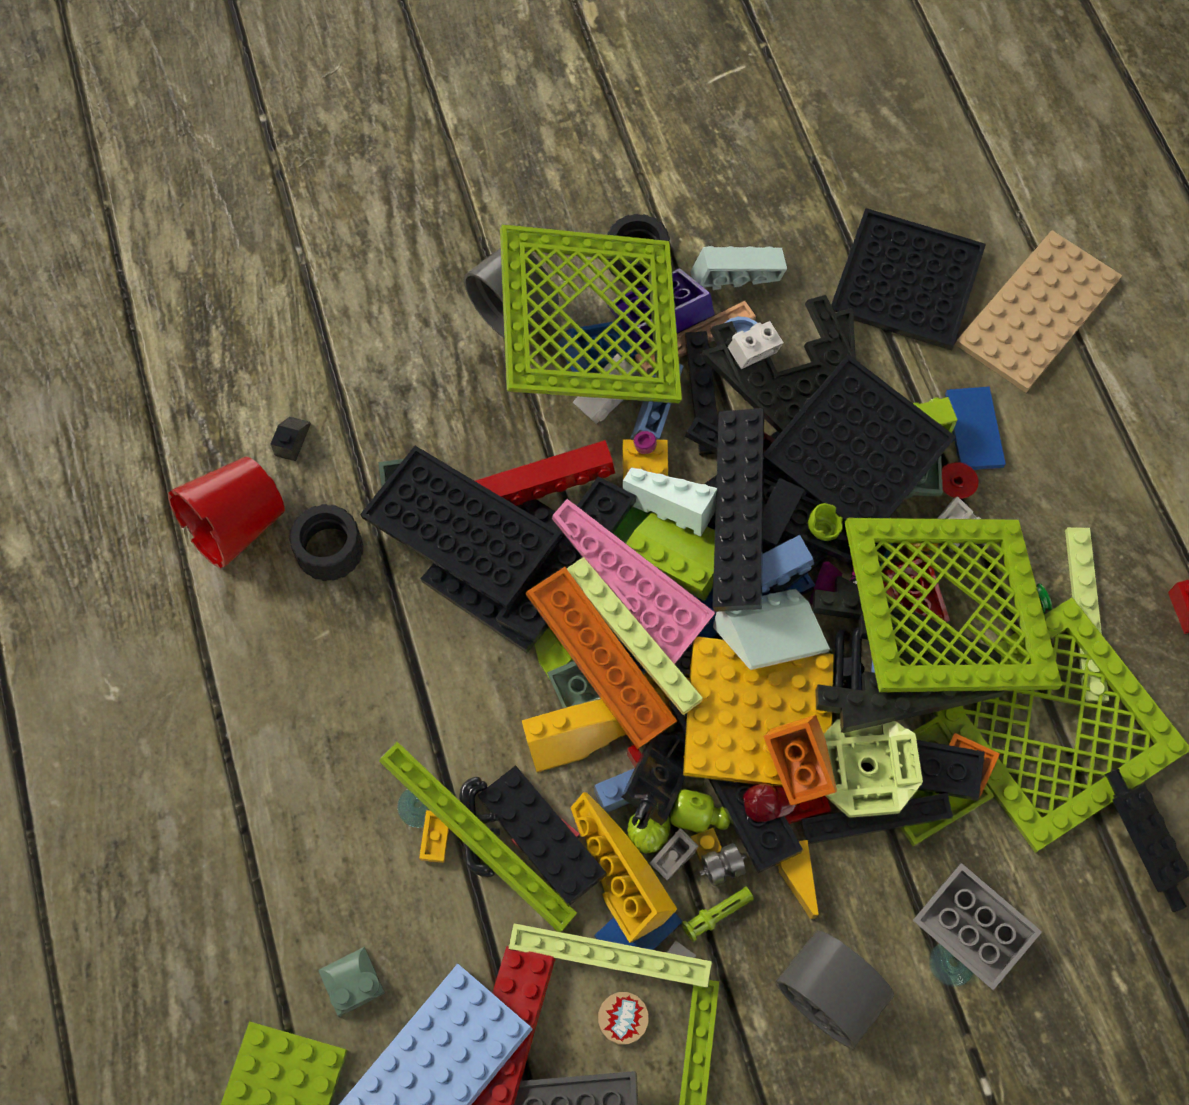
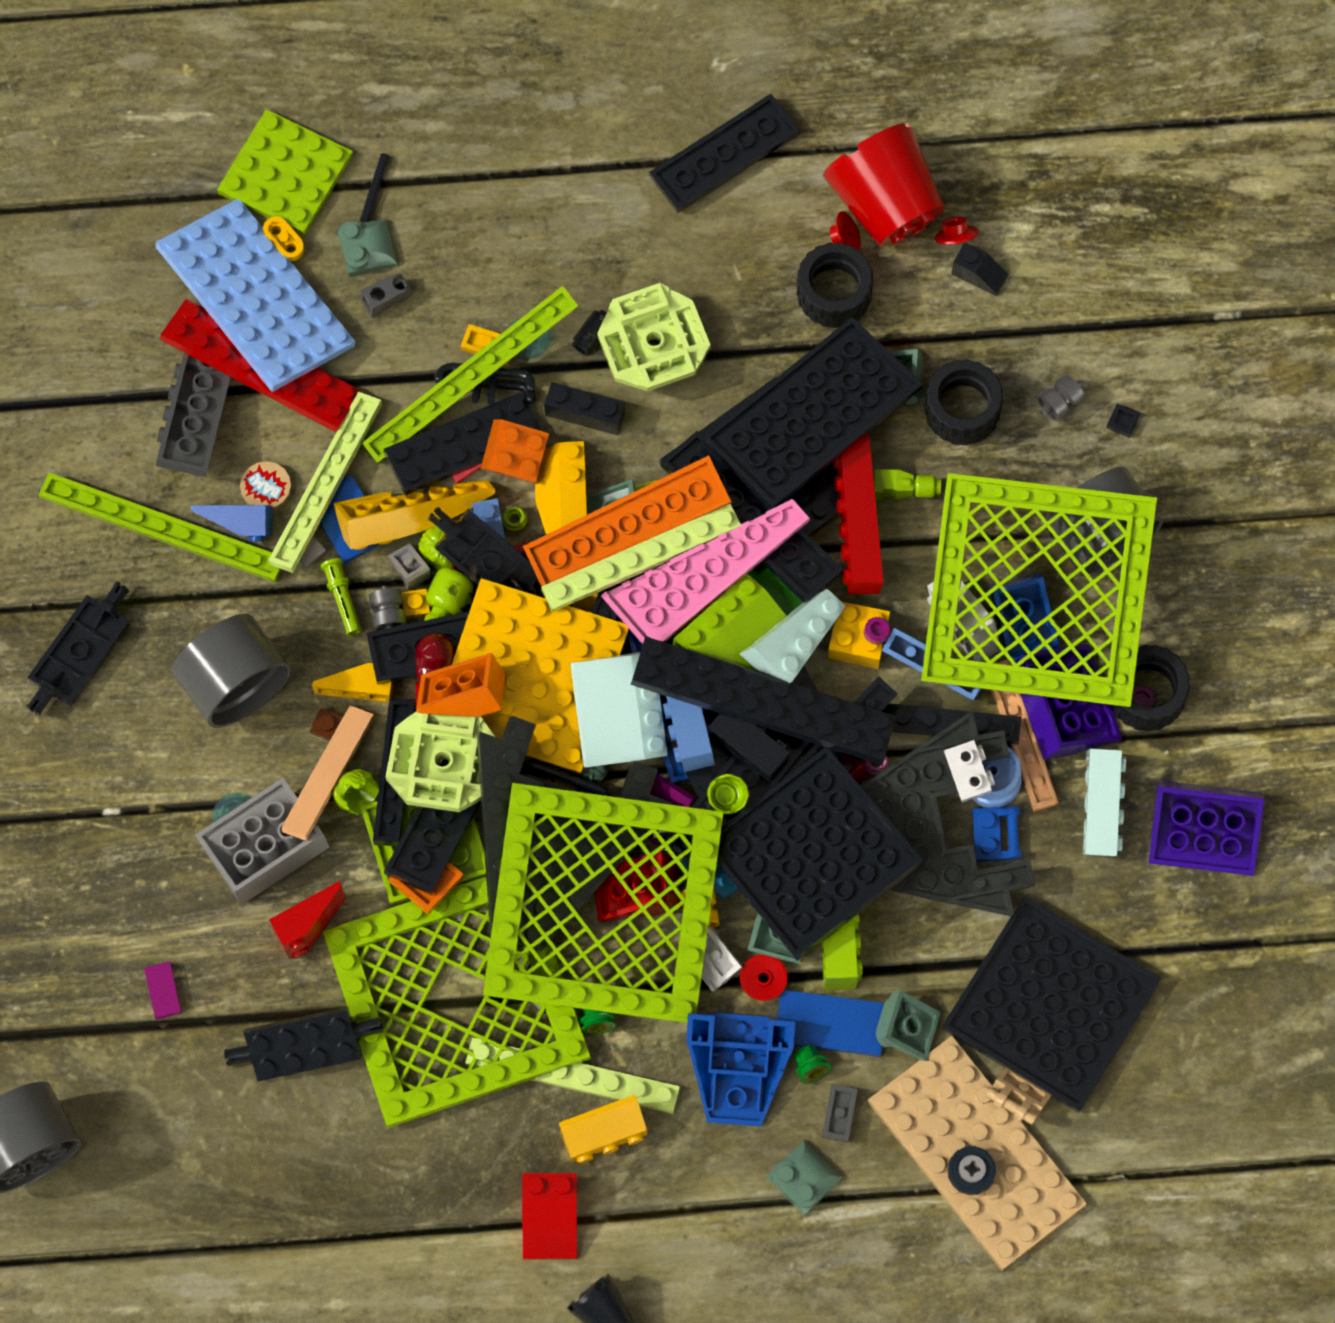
camera: 105 degrees right, 5 degrees up
none -> magenta tile [144,962,182,1020]
none -> slope [191,505,273,541]
none -> yellow plate [263,217,304,261]
none -> red slope [269,881,346,959]
none -> light nougat tile [282,706,374,841]
none -> reddish brown plate [310,708,343,741]
none -> lime hair [333,769,379,815]
none -> black bar [360,153,390,223]
none -> dark grey leg [361,274,412,318]
none -> orange brick [481,419,549,483]
none -> lime plate [502,507,527,532]
none -> black brick [544,382,625,436]
none -> yellow slope [559,1095,647,1164]
none -> black head [572,310,607,356]
none -> yellowish green piece [598,283,710,391]
none -> black plate [649,94,800,213]
none -> blue wedge [686,1012,795,1126]
none -> sand green slope [766,1141,842,1216]
none -> green piece [794,1045,832,1084]
none -> dark grey plate [822,1084,858,1143]
none -> red piece [830,211,861,251]
none -> lime piece [874,469,941,501]
none -> sand green slope [876,990,941,1061]
none -> black tyre [925,359,1003,445]
none -> red piece [934,217,979,245]
none -> black wheel [947,1146,996,1195]
none -> blue plate [972,806,1023,862]
none -> tan plate [986,1067,1051,1125]
none -> flat silver wheel [1037,374,1085,422]
none -> black tile [1106,404,1140,438]
none -> dark purple slope [1148,780,1264,876]

